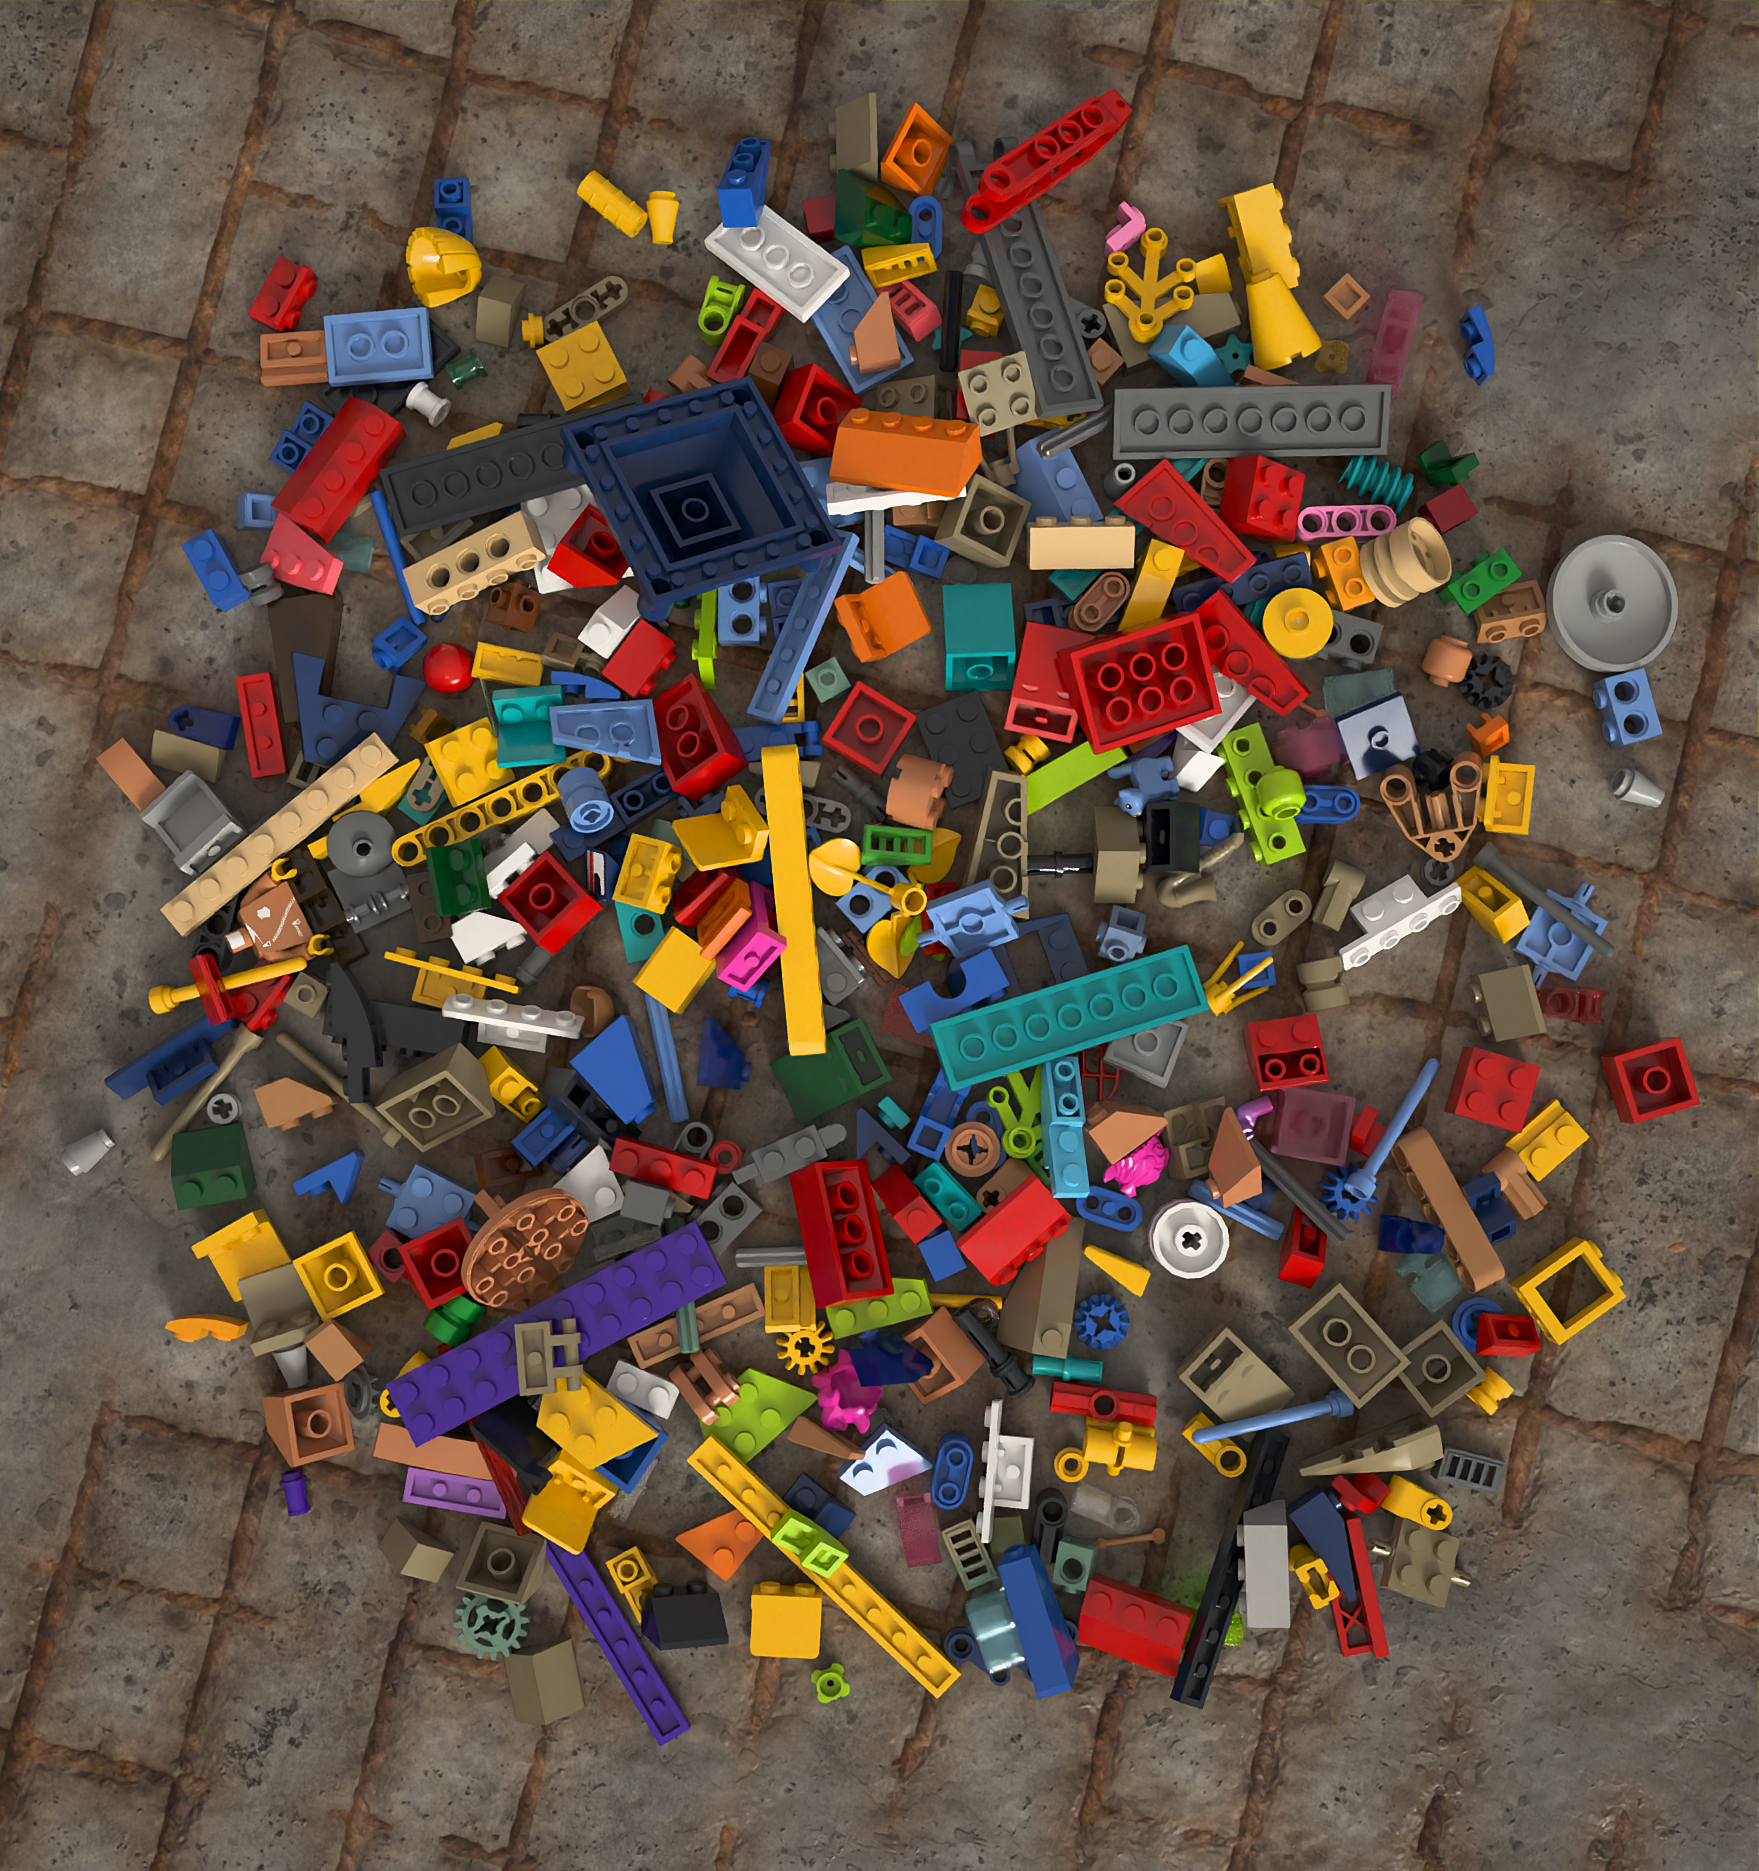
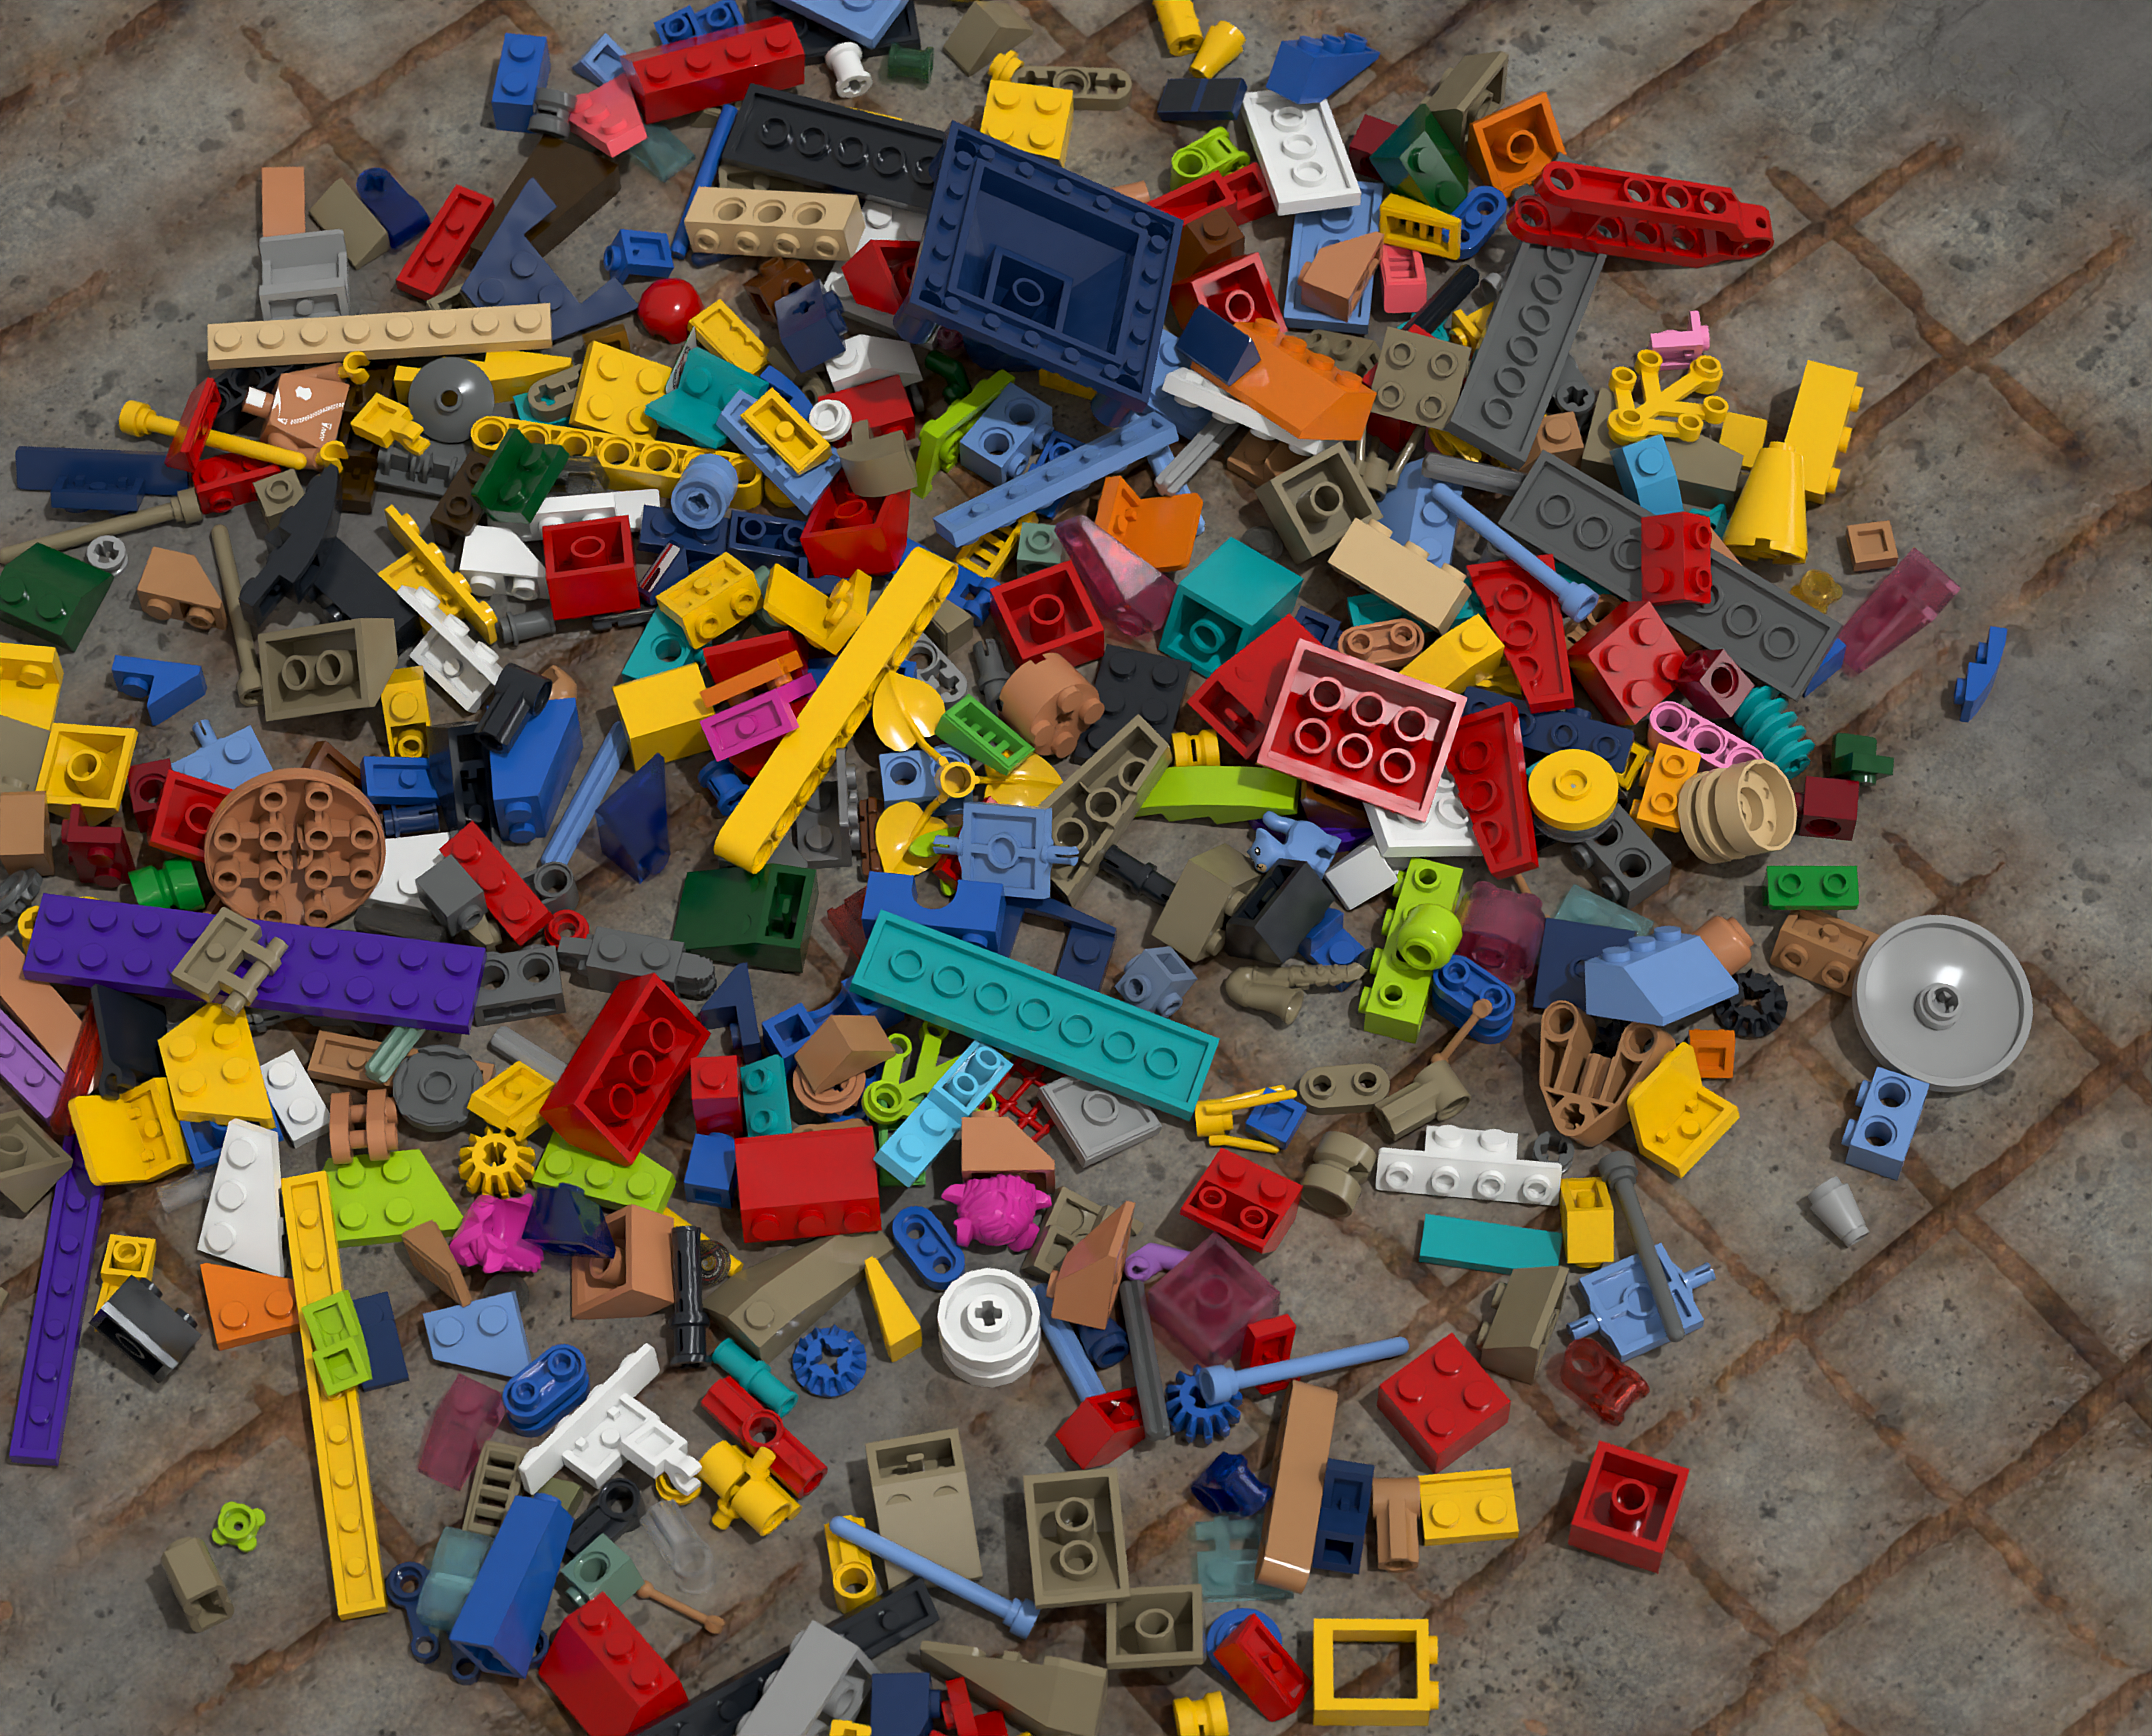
camera: 40 degrees right, 25 degrees down
yellow bracket [750,1581,823,1659] -> none
teal plate [877,1095,911,1130] -> none
blue slope [884,525,950,580] -> none
none -> dark red bracket [61,804,136,887]
none -> dark tan brick [161,1537,234,1633]
none -> white wing [197,1118,287,1277]
none -> yellow plate [350,393,431,456]
none -> dark grey tile [393,1044,484,1133]
none -> black piece [474,663,552,754]
none -> white plate [621,1417,702,1496]
none -> yellow slope [740,387,833,475]
none -> dark blue brick [774,279,848,374]
none -> medium nougat slope [794,1015,896,1095]
none -> white plate [809,399,852,442]
none -> dark tan brick [836,419,918,497]
none -> clear pink slope [1054,514,1178,637]
none -> black tile [1157,78,1248,121]
none -> dark blue slope [1176,304,1261,386]
none -> teal tile [1419,1214,1563,1275]
none -> medium blue piece [1431,483,1599,622]
none -> medium nougat hinge [1431,998,1493,1064]
none -> medium blue slope [1585,926,1739,1026]
none -> red bracket [1641,512,1712,607]
none -> dark red brick [1673,649,1755,719]

